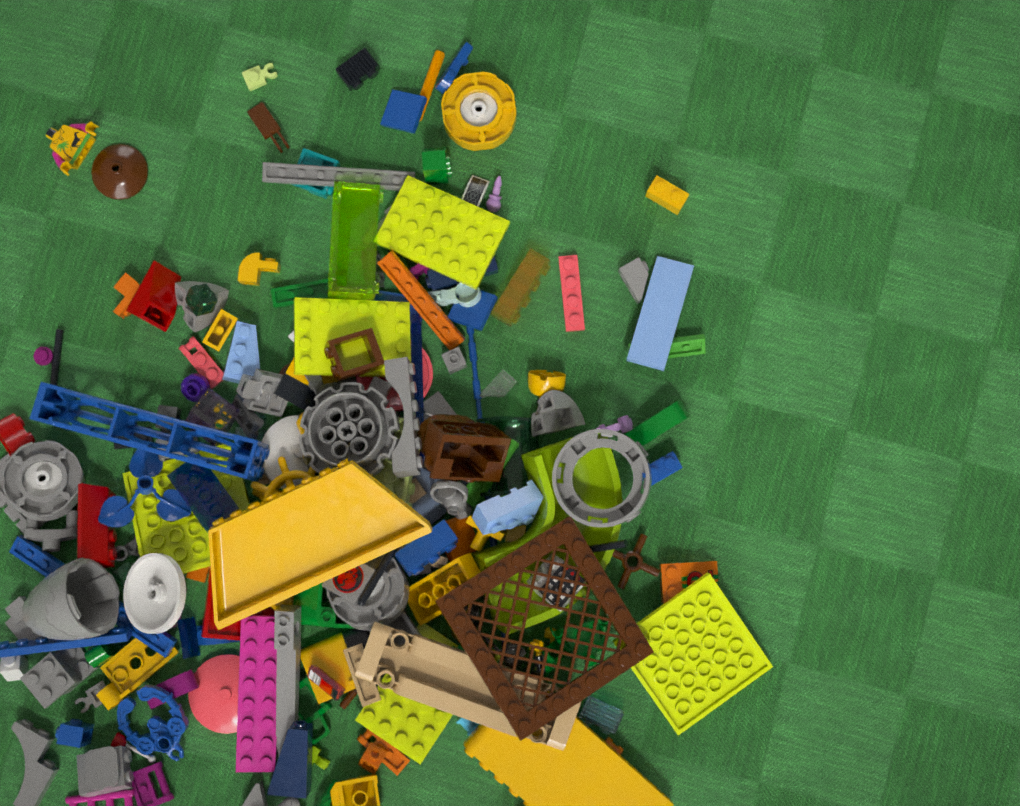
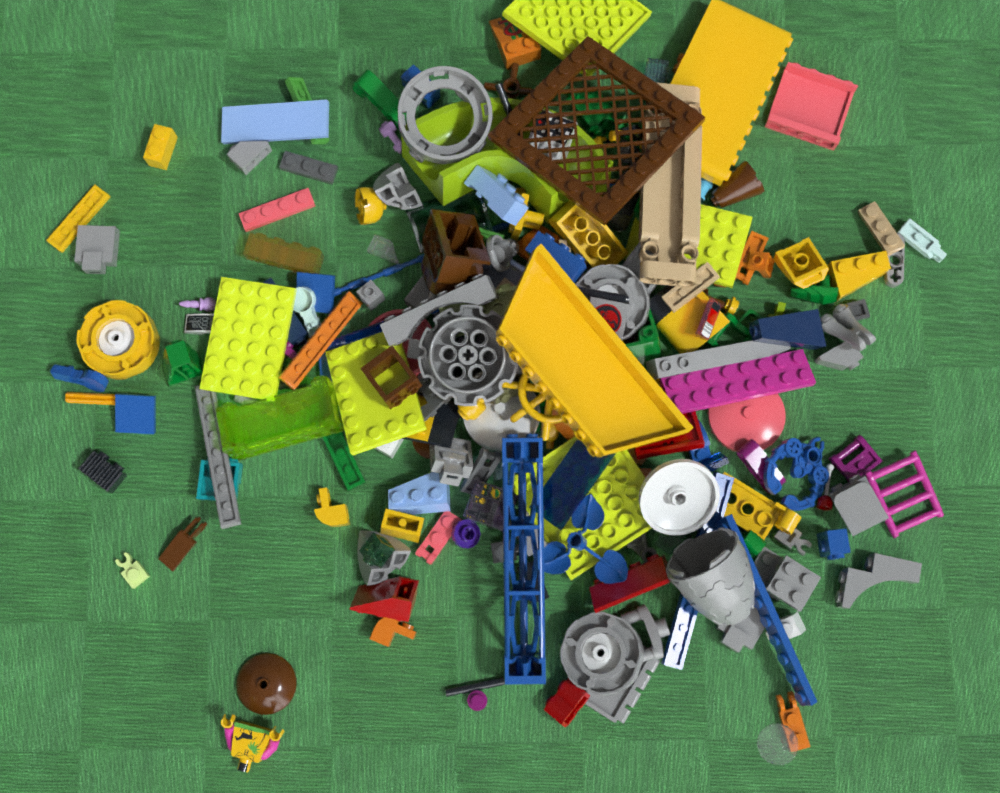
camera: 110 degrees left, 5 degrees down
none -> yellow tile [46,184,110,253]
none -> light grey piece [74,225,120,274]
none -> dark grey plate [279,151,338,185]
none -> reddish brown cone [710,161,765,208]
none -> yellow plate [723,296,739,315]

